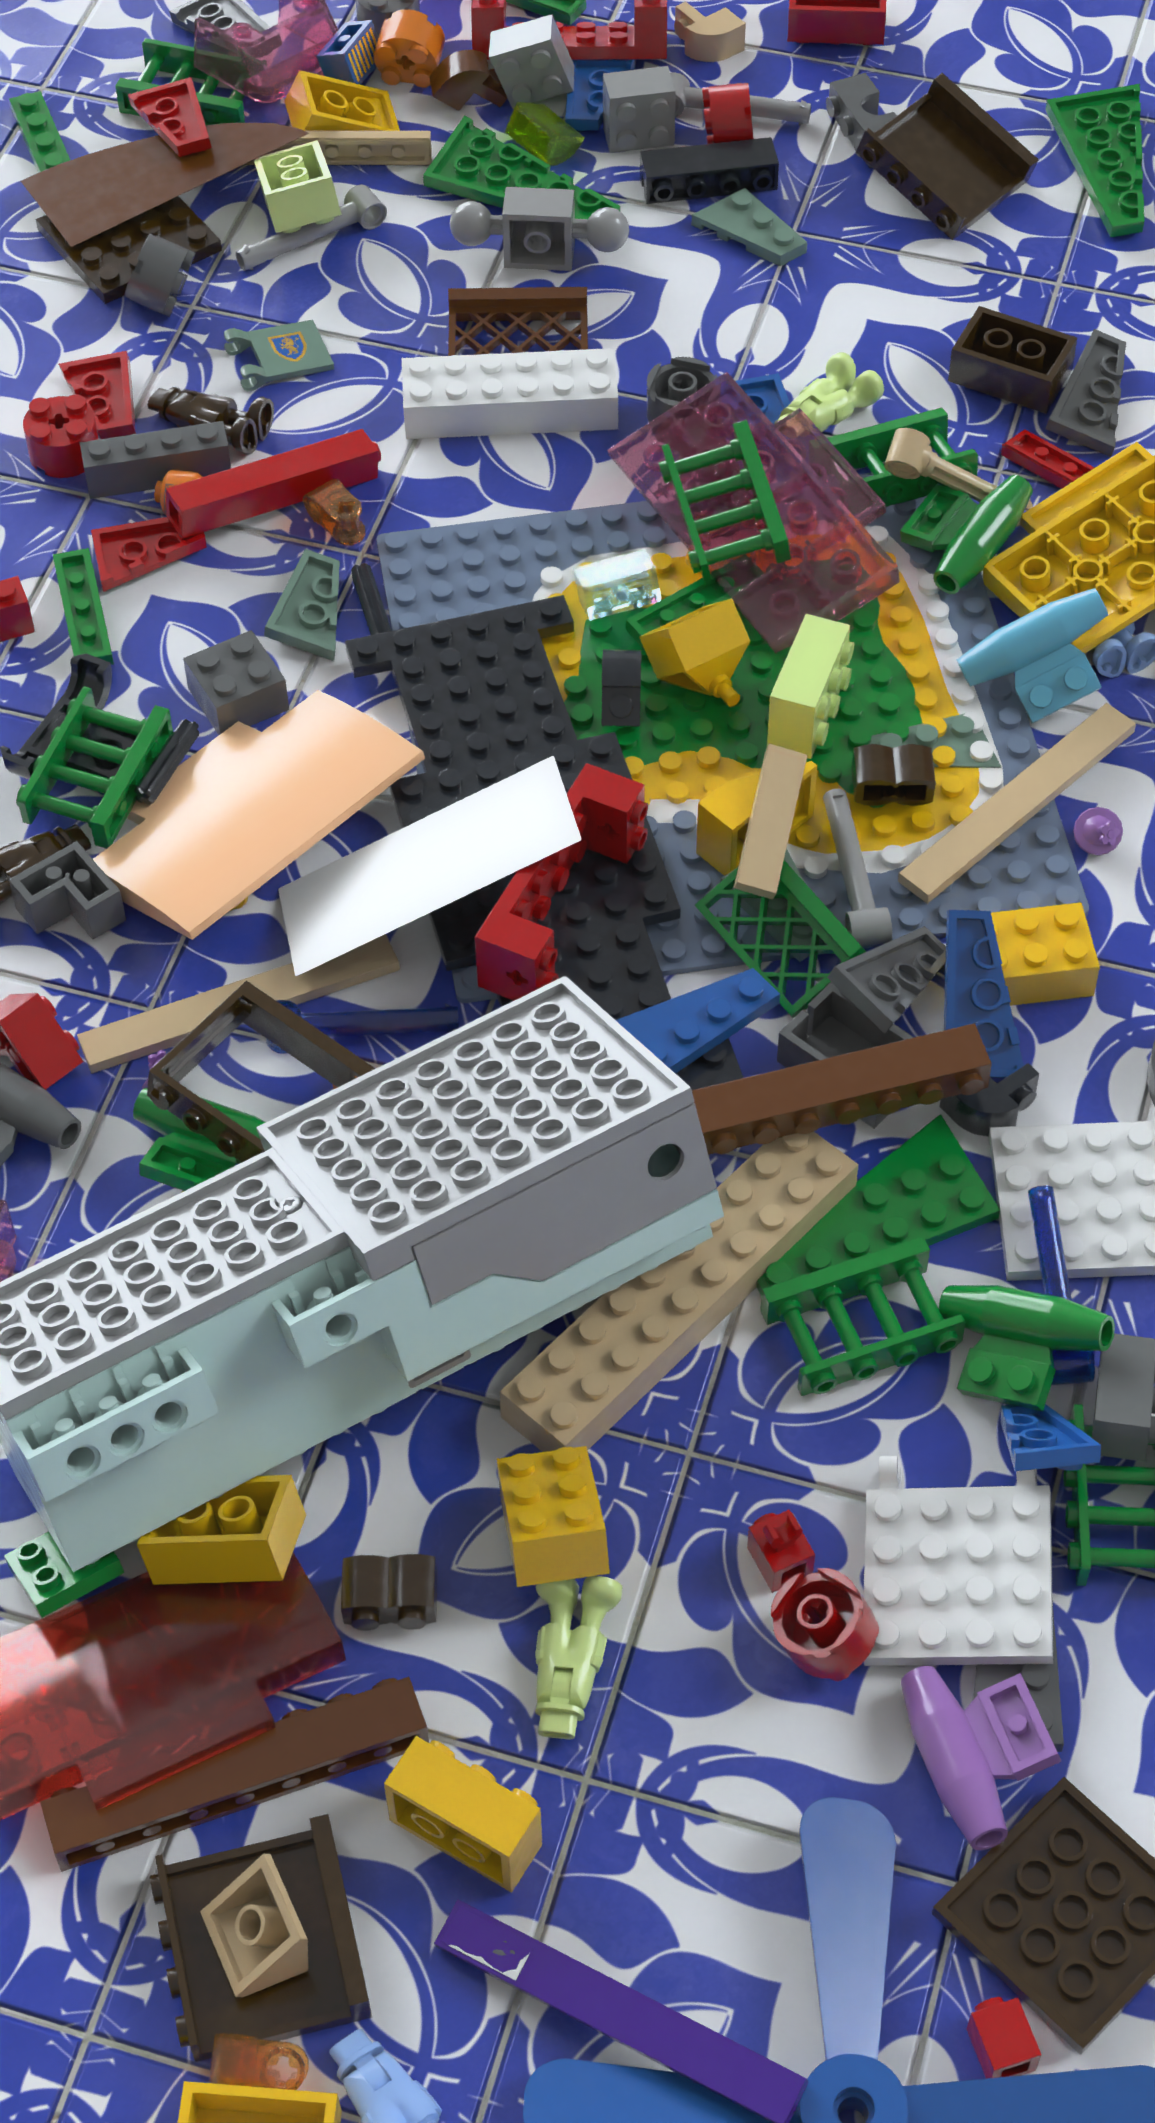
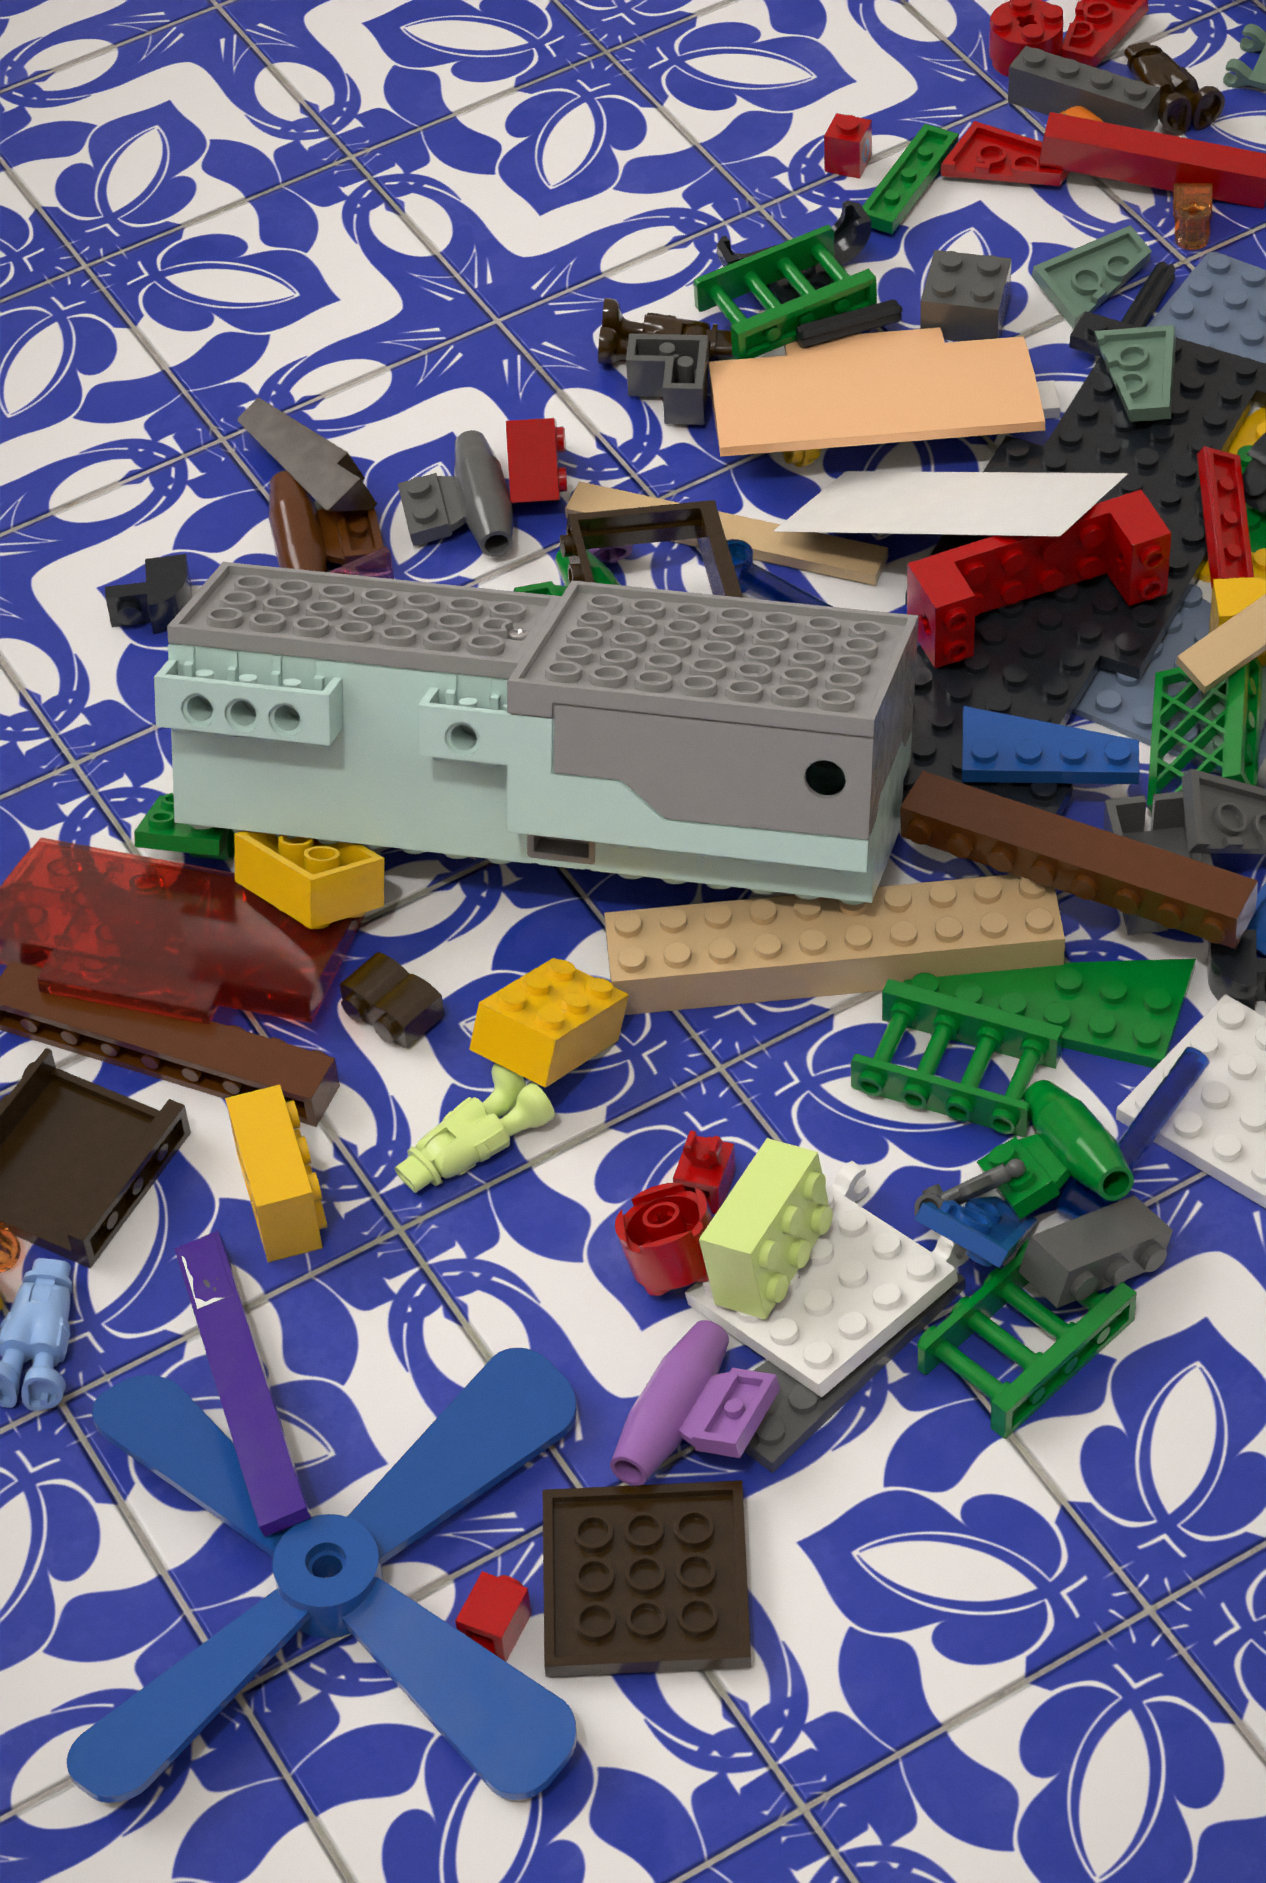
camera: 45 degrees right, 5 degrees down
tan slope [200,1853,308,1998] -> none
none -> yellowish green brick [699,1138,833,1320]
none -> dark grey piece [914,1158,1026,1216]
none -> sand green wing [1094,325,1176,422]
none -> red tile [1197,446,1254,588]

